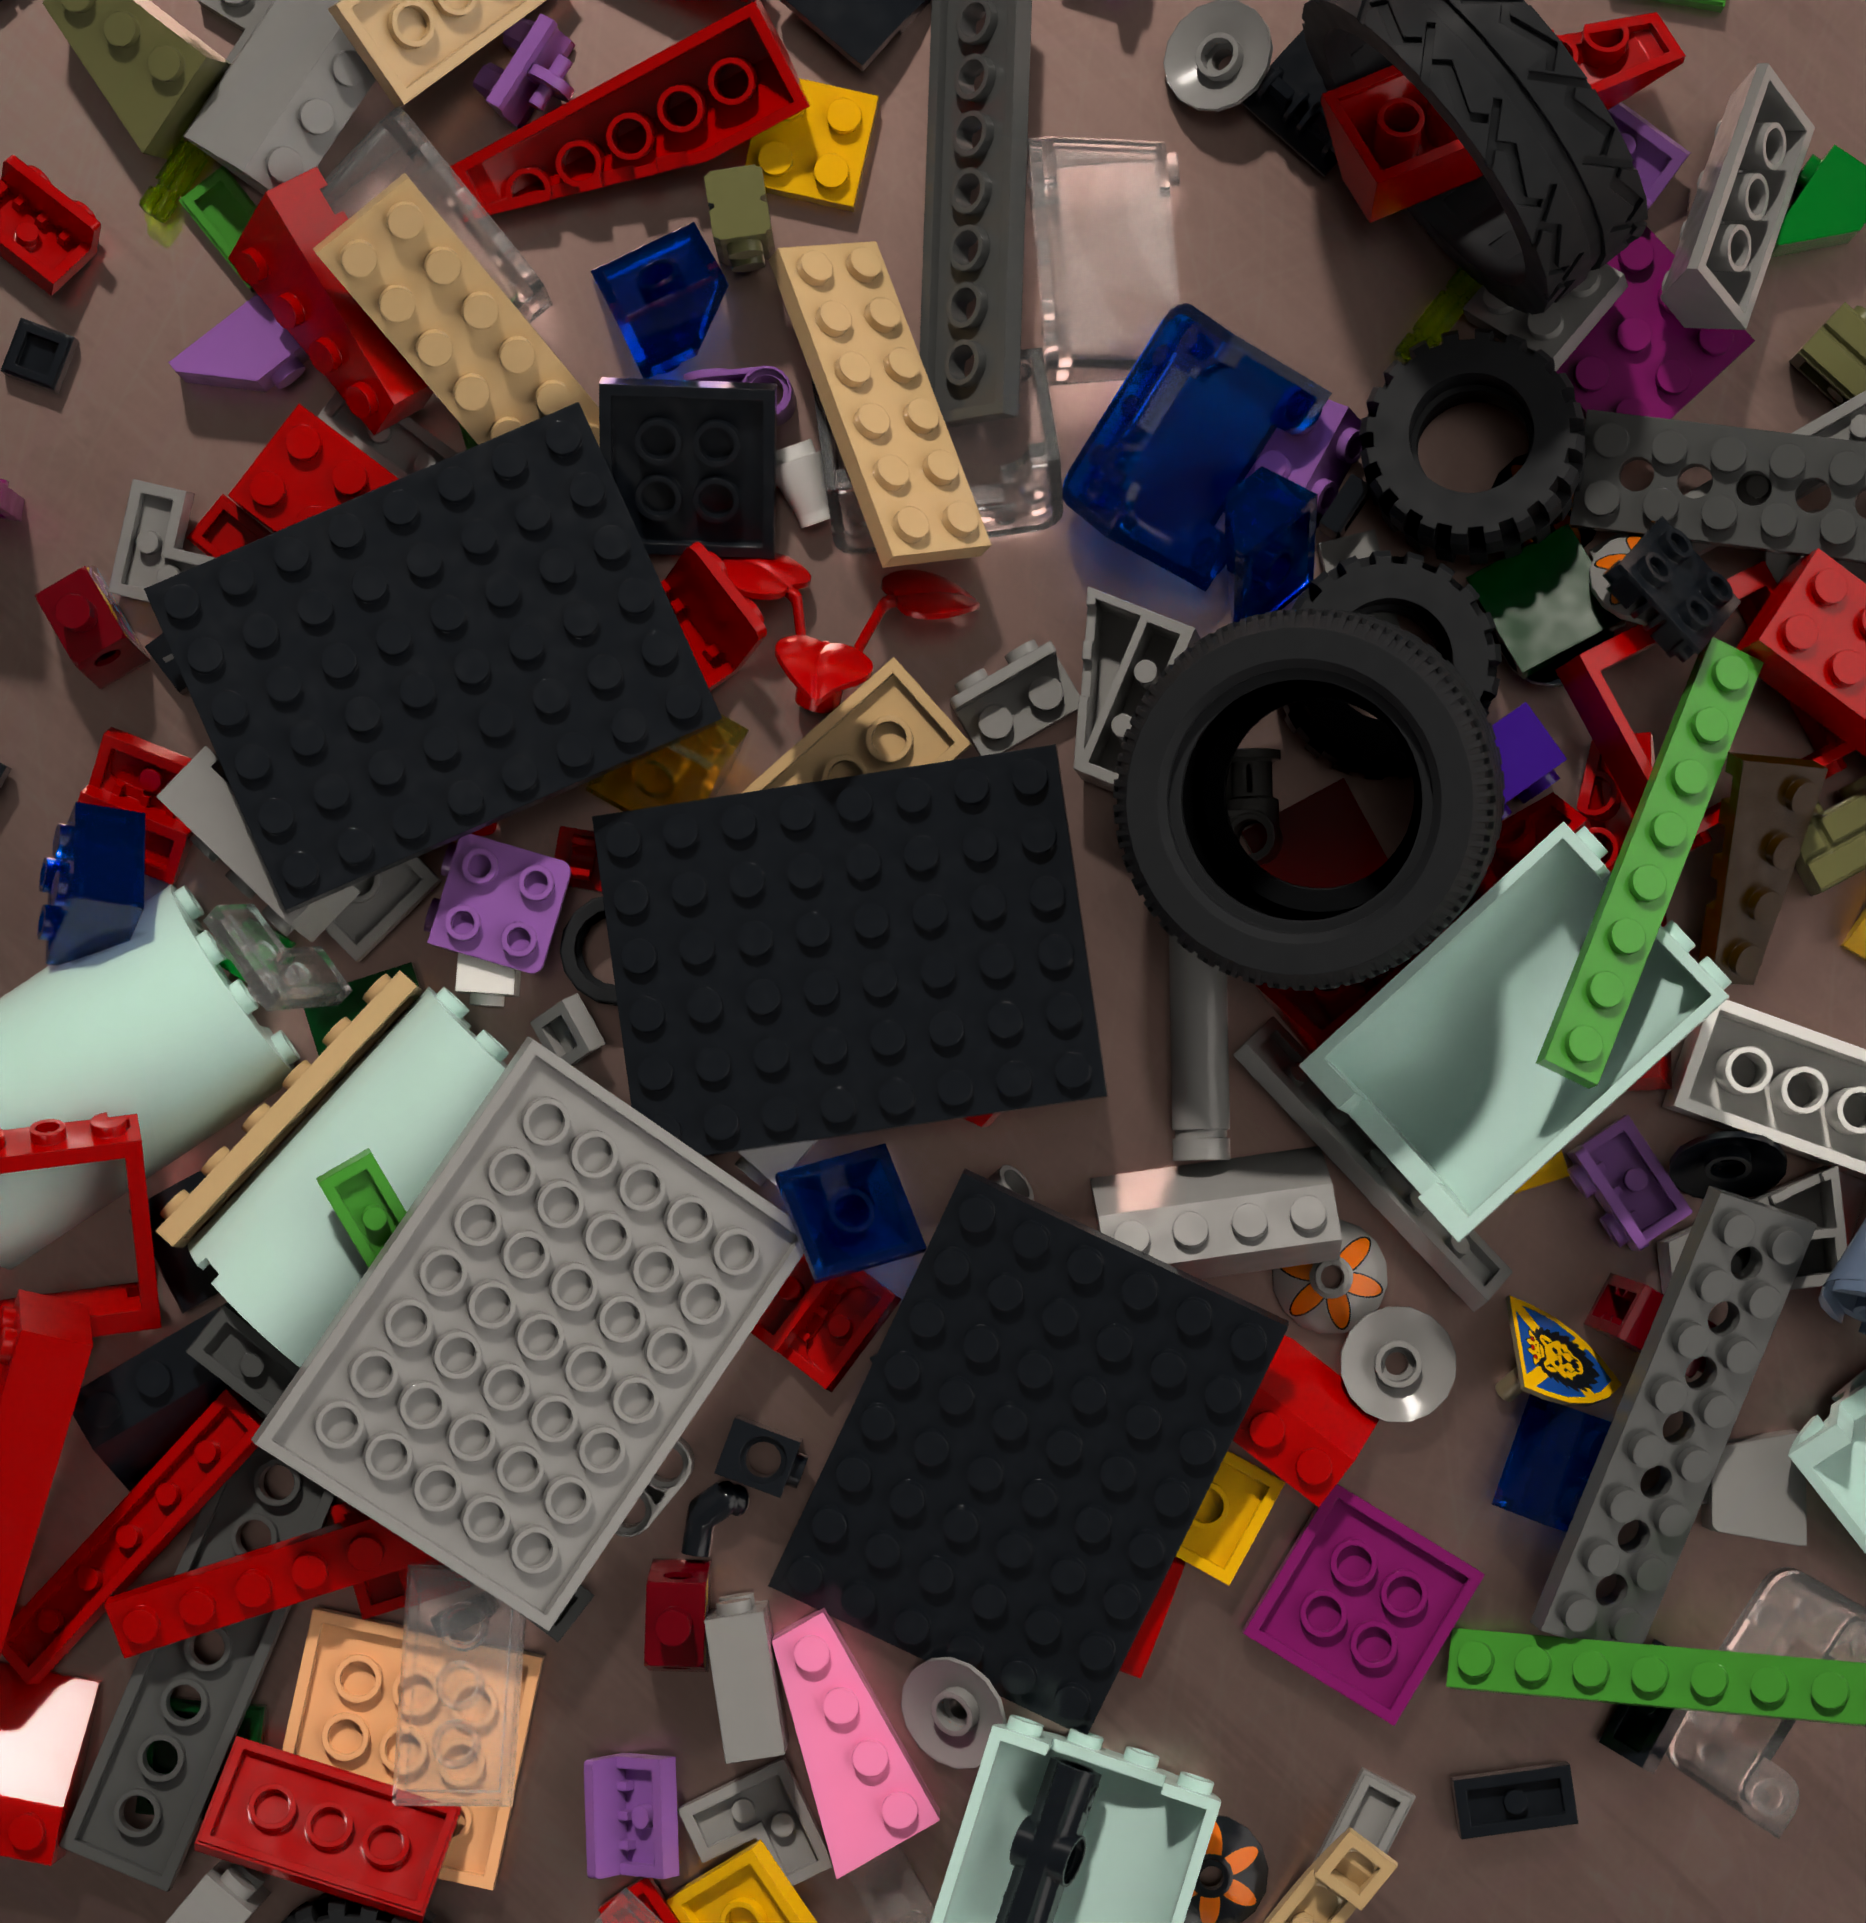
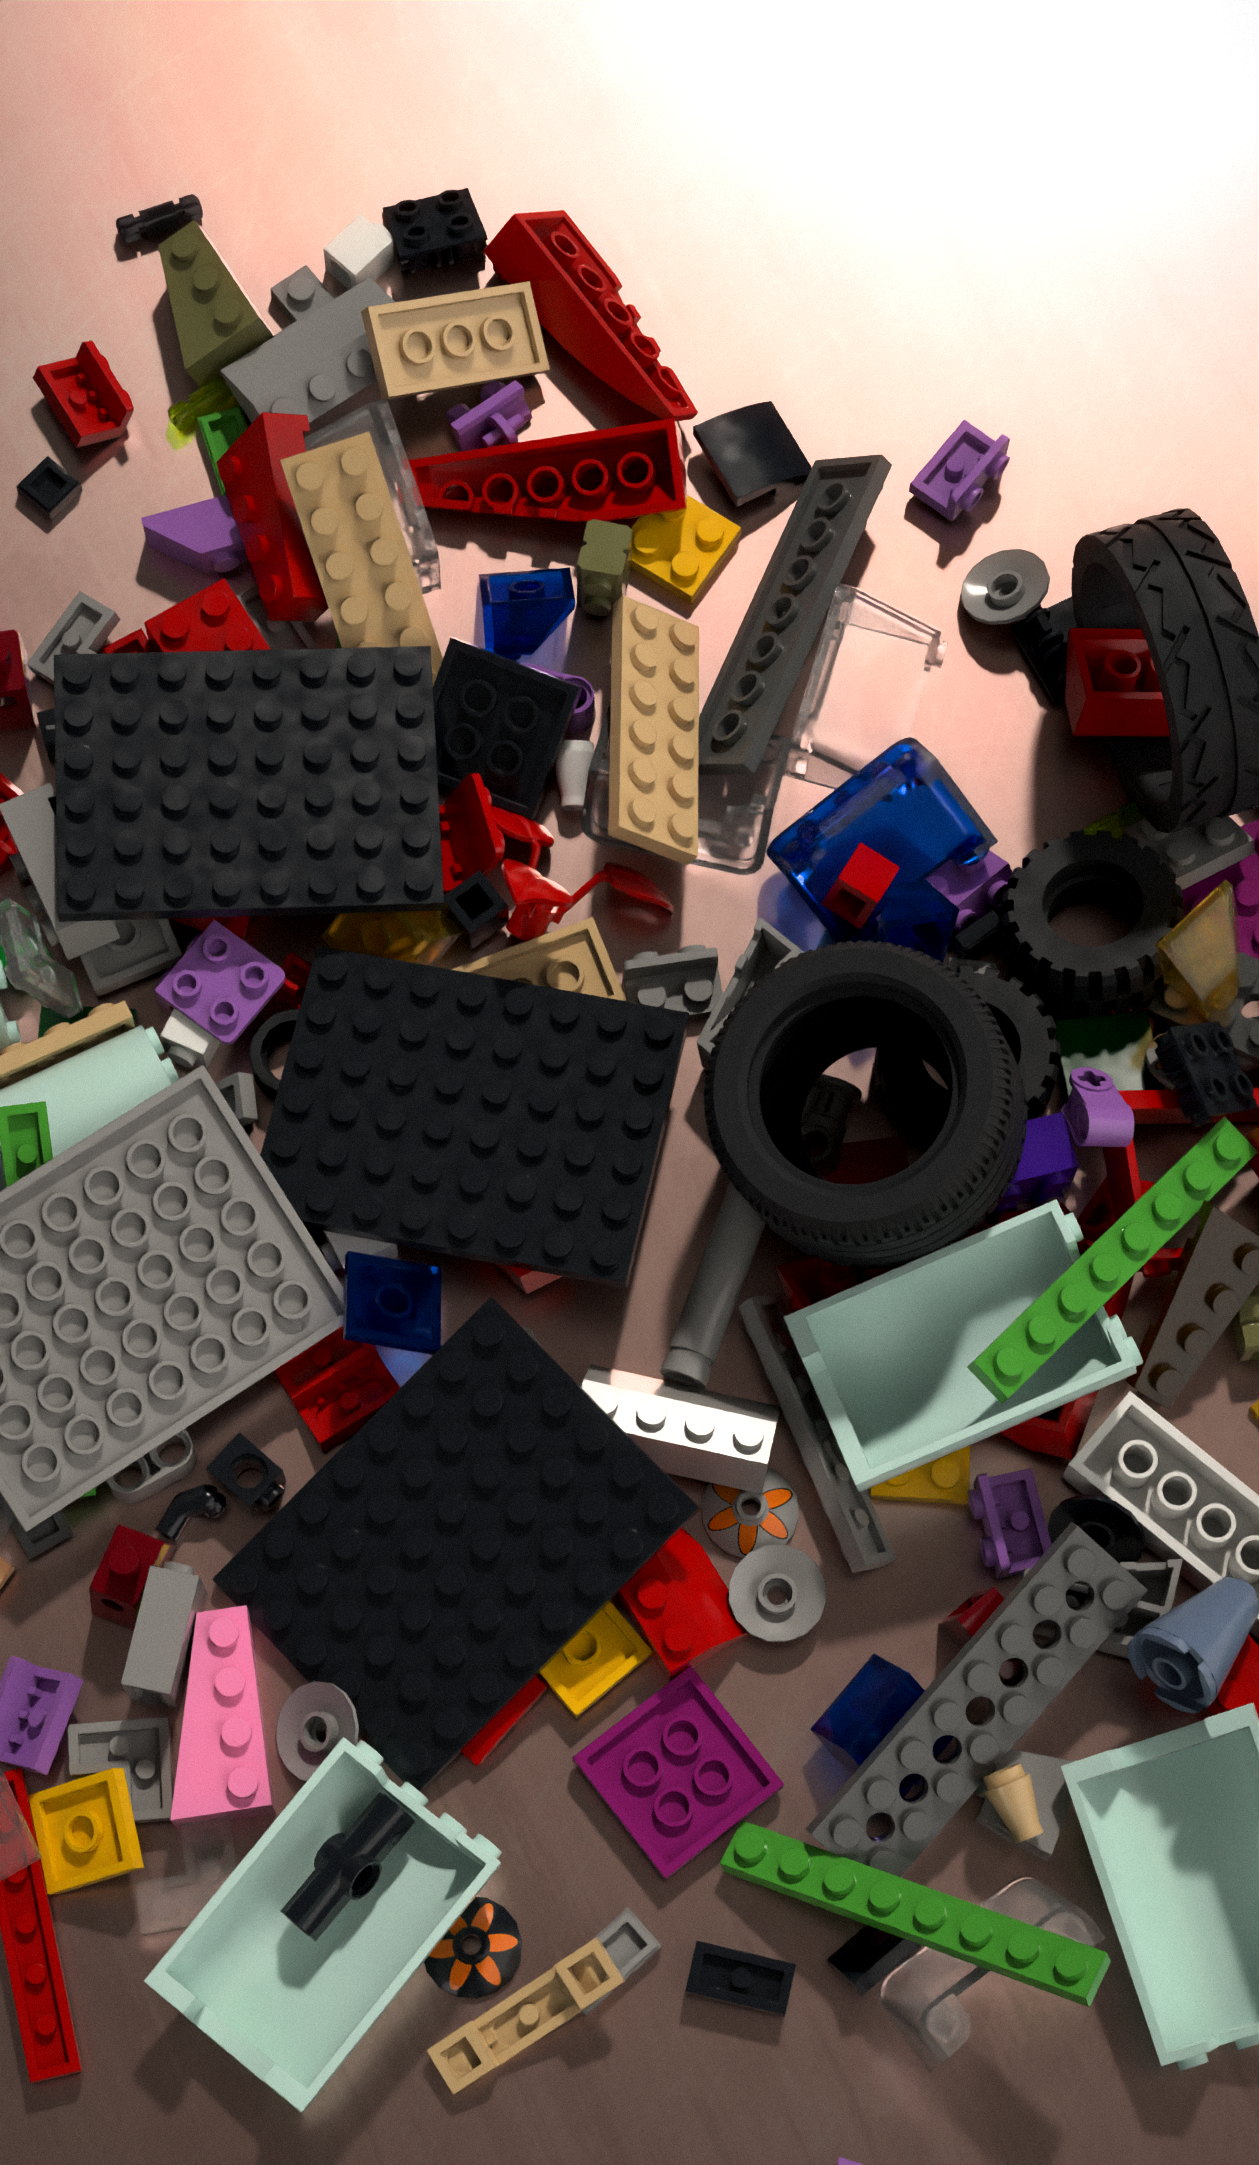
camera: 15 degrees right, 15 degrees down
shield [1495,1295,1622,1407] -> none
none -> black brick [443,870,509,949]
none -> red brick [821,842,900,930]
none -> tan cone [983,1763,1044,1843]
none -> medium lavender piece [1061,1067,1134,1147]
none -> clear yellow slope [1156,879,1240,1018]

